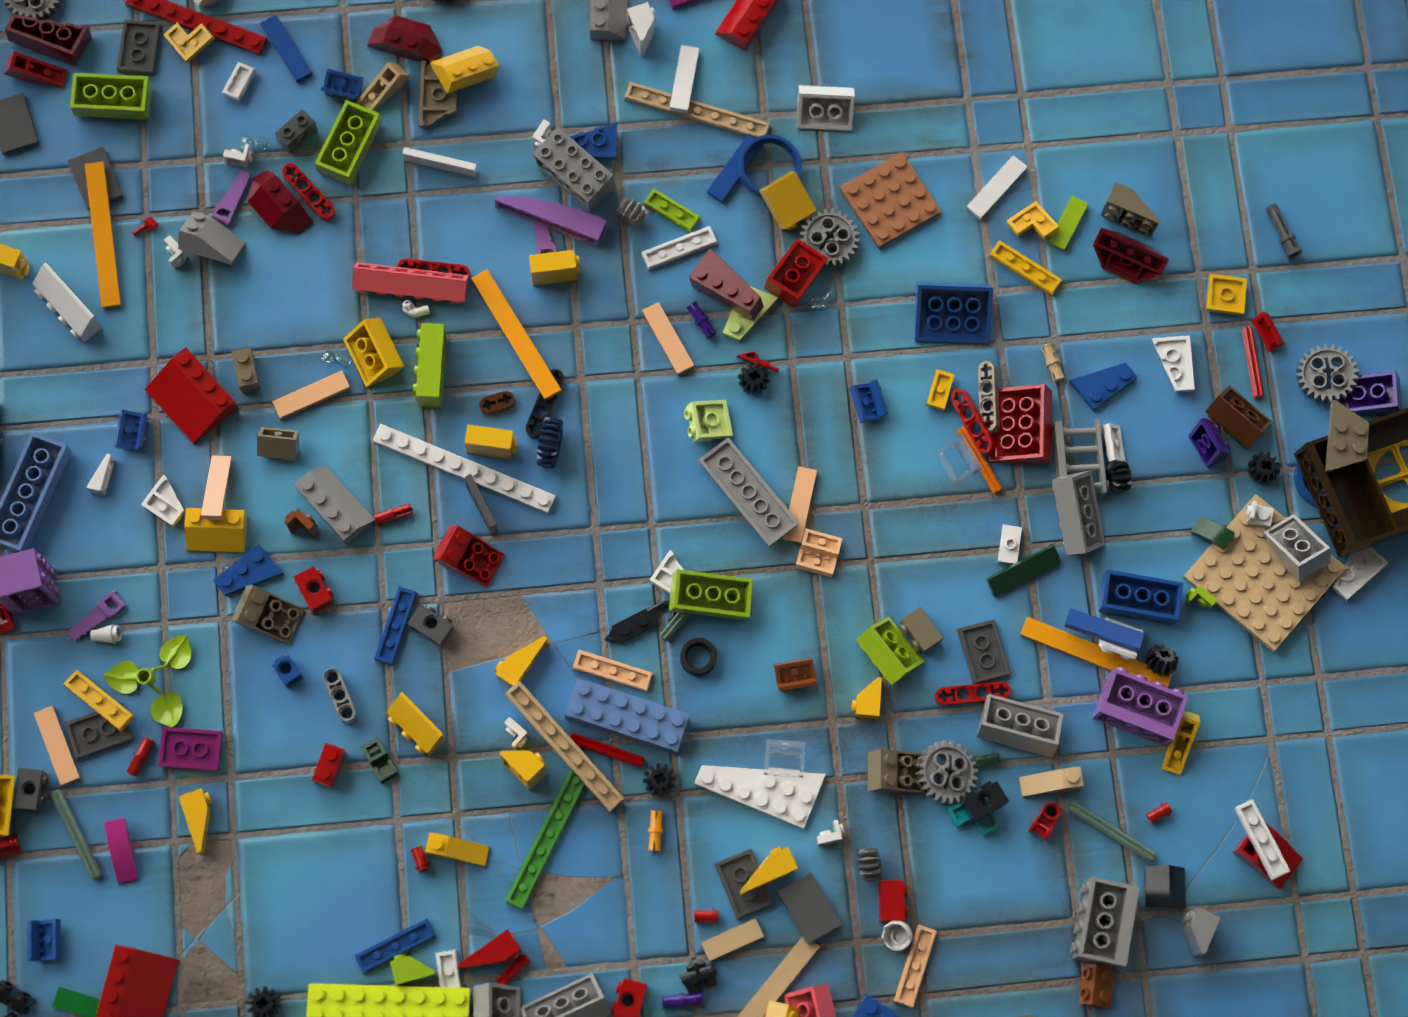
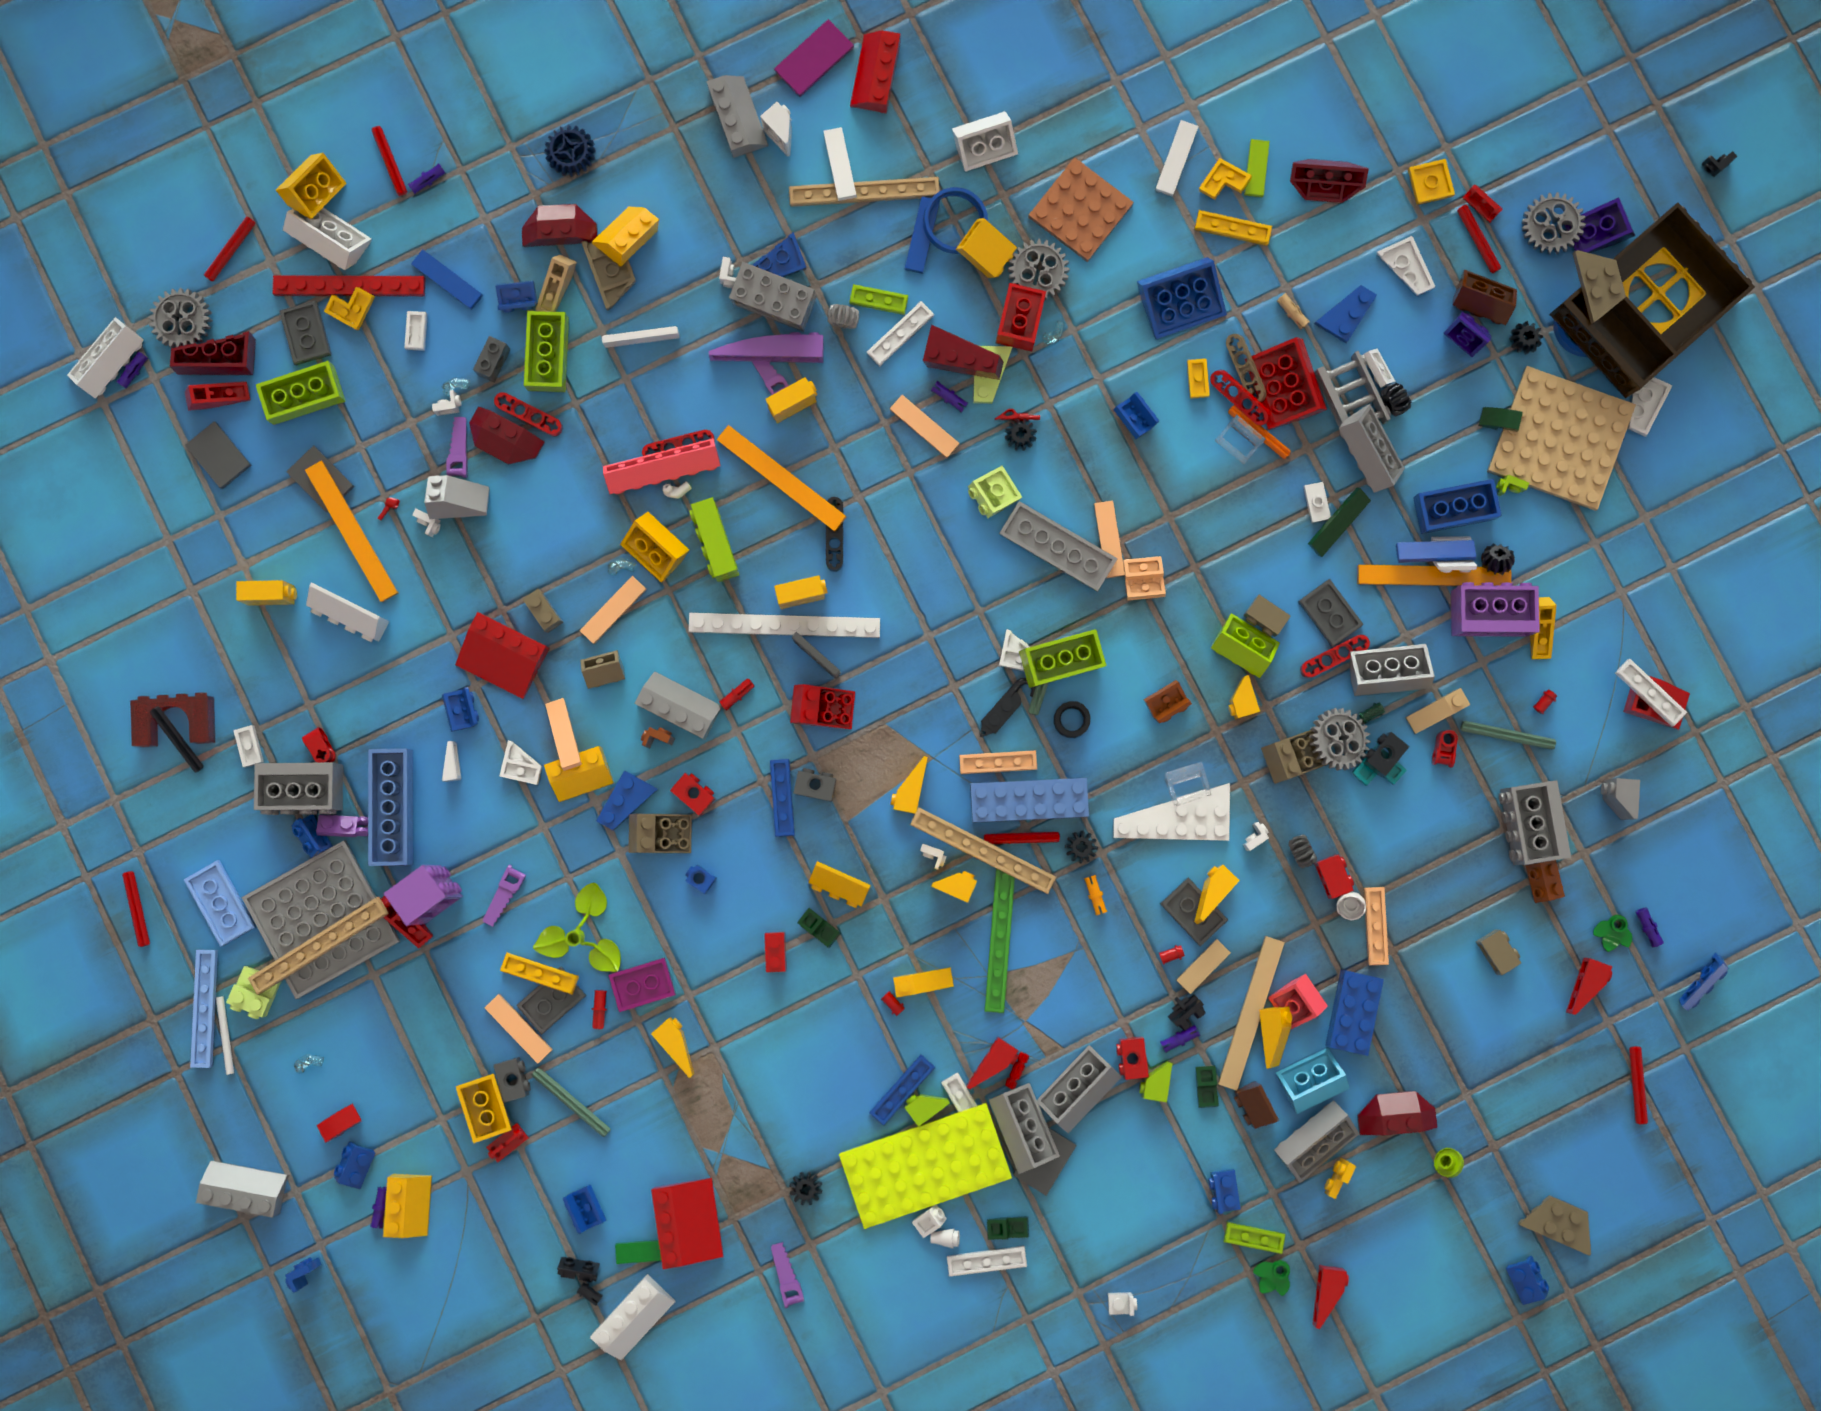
camera: 15 degrees left, 10 degrees up
white cone [90,624,122,644] -> none
dark pink slope [104,818,139,884] -> none
light grey beam [323,668,357,725] -> none
reddish brown beam [479,391,515,415] -> none
dark blue gear [536,417,563,468] -> none
dark grey tile [777,873,842,945] -> none
dark tan slope [1101,182,1160,237] -> none
black slope [1144,865,1185,908] -> none
white bracket [1245,501,1274,528] -> none
light grey slope [1263,514,1331,581] -> none
dark grey pin [1266,204,1303,259] -> none

